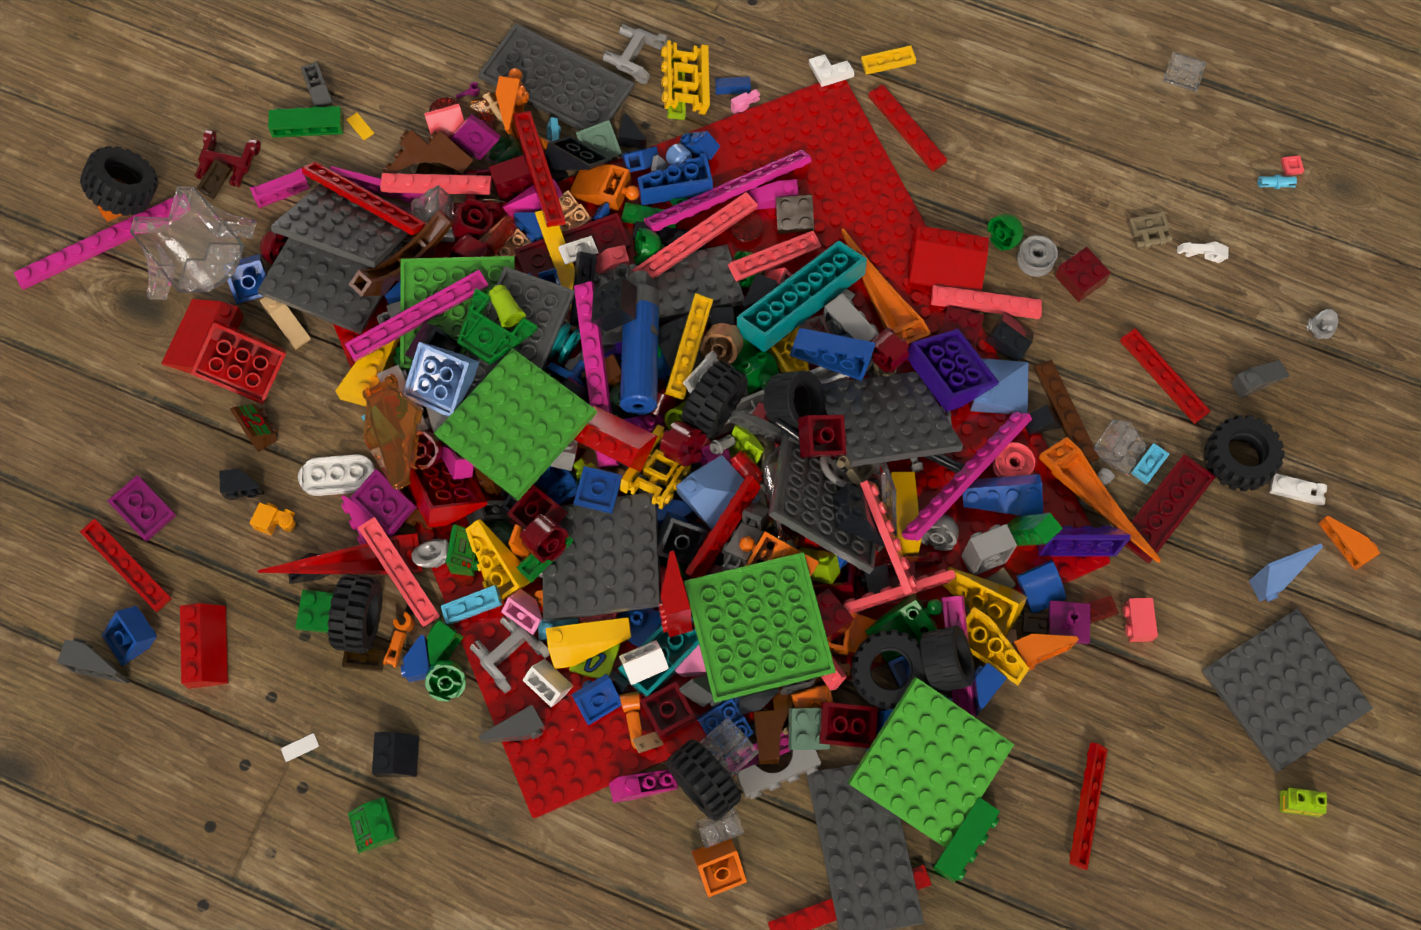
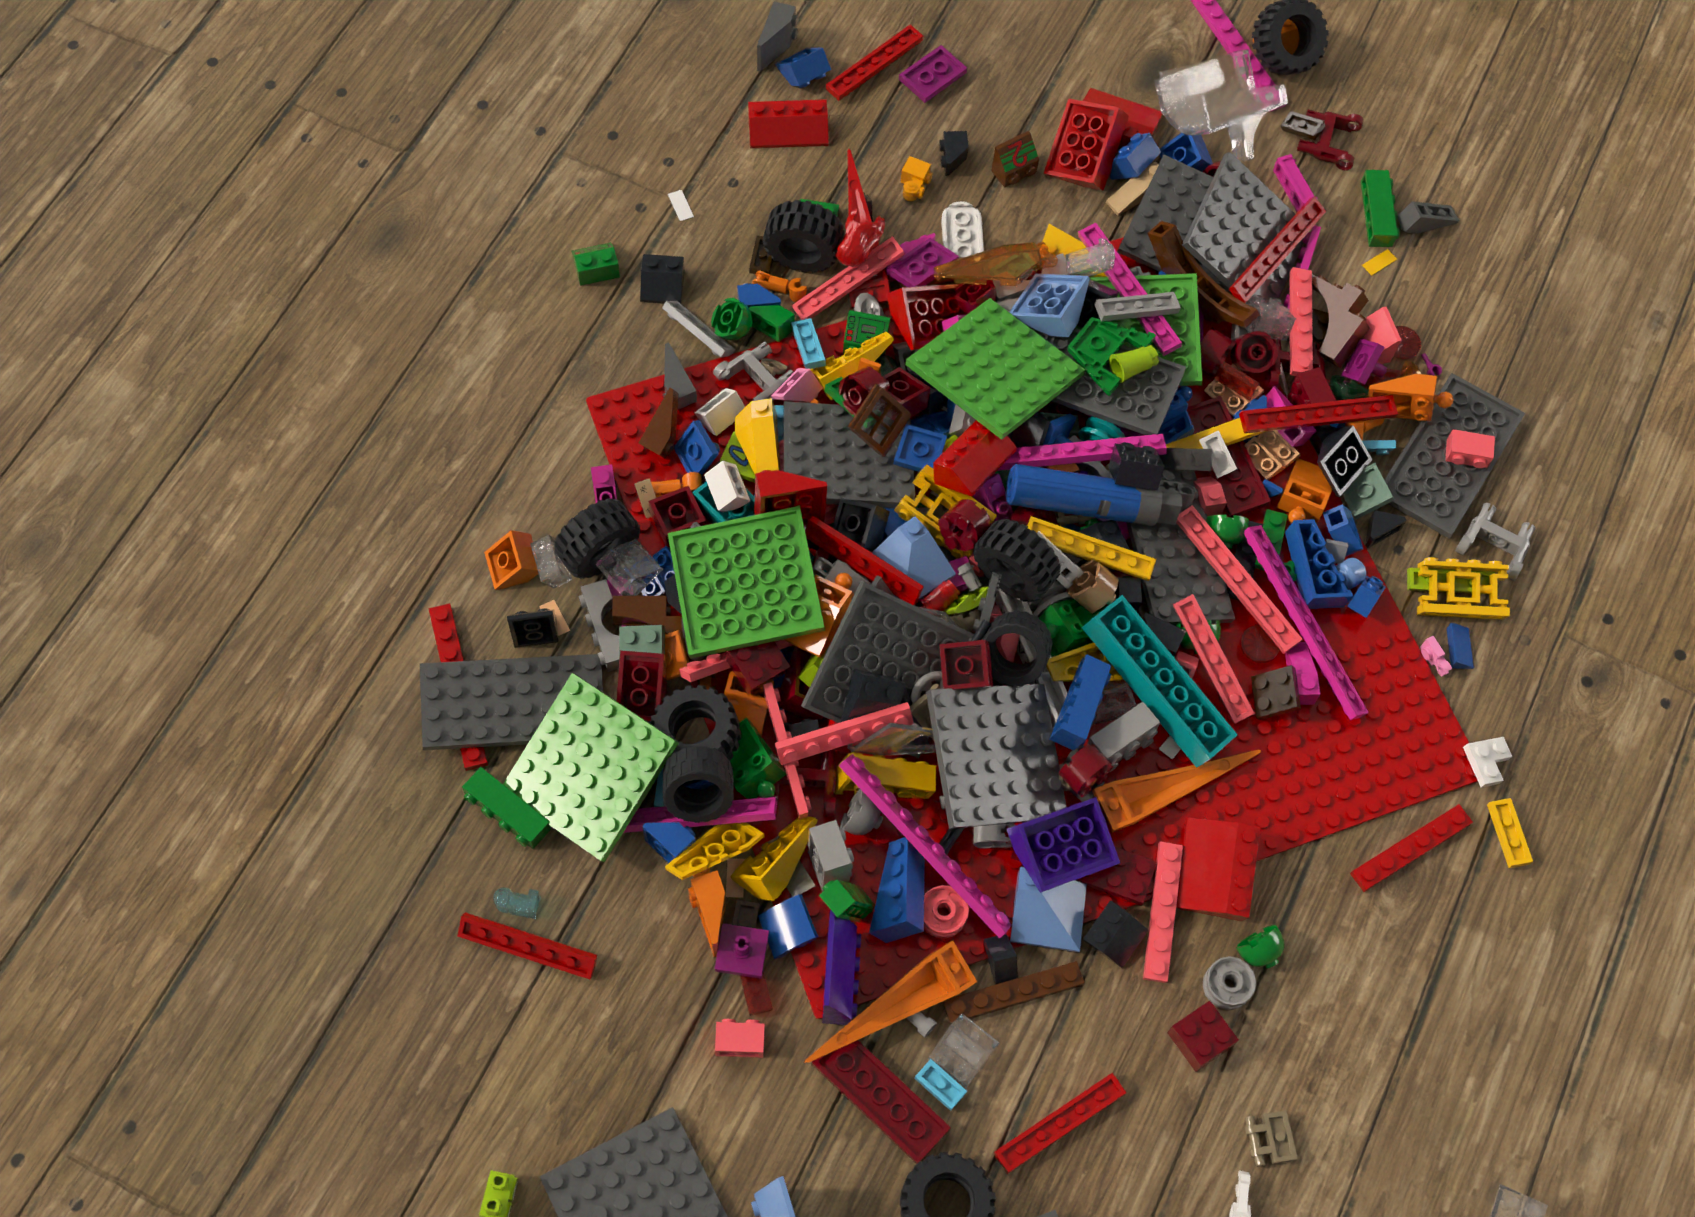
camera: 90 degrees right, 5 degrees down
none -> clear light blue leg [493,888,541,919]
none -> black slope [507,608,559,648]
none -> light nougat sticker [539,600,570,636]
none -> reddish brown slope [639,388,679,458]
none -> light grey plate [662,301,735,357]
none -> dark tan piece [761,358,787,377]
none -> red hair [836,209,885,267]
none -> reddish brown piece [848,384,911,457]
none -> clear piece [1065,238,1115,277]
none -> light grey plate [1095,292,1181,321]
none -> blue slope [1110,133,1161,180]
none -> coral brick [1445,429,1495,468]

